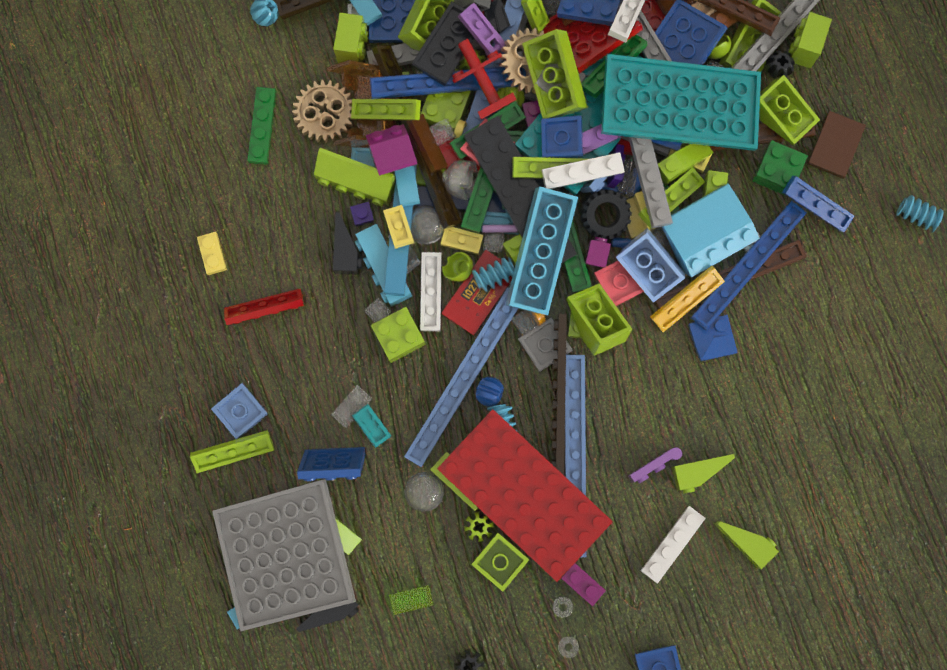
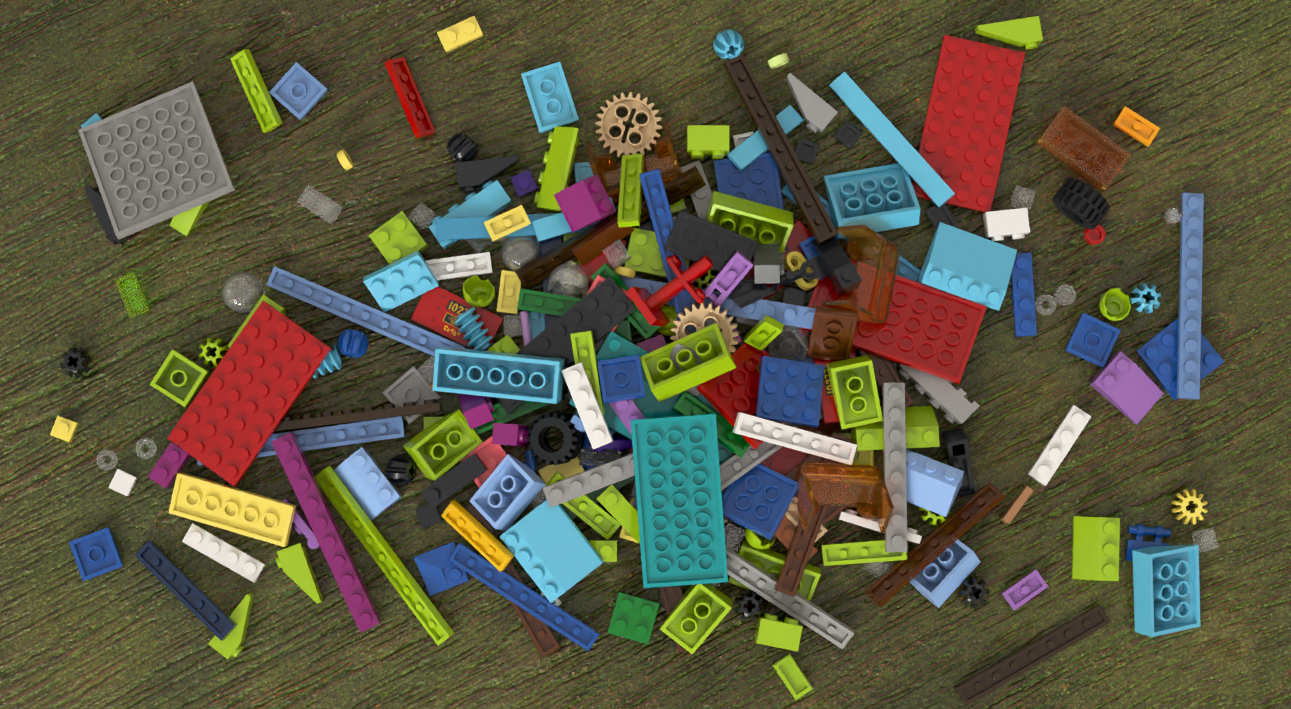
camera: 80 degrees right, 5 degrees up
green plate [247,87,277,165] -> none
blue plate [297,447,365,481] -> none
teal plate [351,404,391,448] -> none
plate [782,175,854,233] -> none
reddish brown tile [807,111,866,179] -> none
none -> white tile [108,469,138,496]
none -> dark blue tile [135,540,237,641]
none -> light yellow plate [169,472,296,547]
none -> magenta brick [271,432,382,633]
none -> lime plate [315,466,455,646]
none -> light blue slope [334,447,403,521]
none -> light yellow tile [336,149,354,170]
none -> medium azure plate [363,251,439,313]
none -> black piece [386,455,416,486]
none -> black tile [415,505,442,529]
none -> black slope [421,453,488,509]
none -> black piece [447,132,478,162]
none -> magenta brick [457,393,495,429]
none -> medium azure plate [521,61,579,133]
none -> lime tile [772,653,813,700]

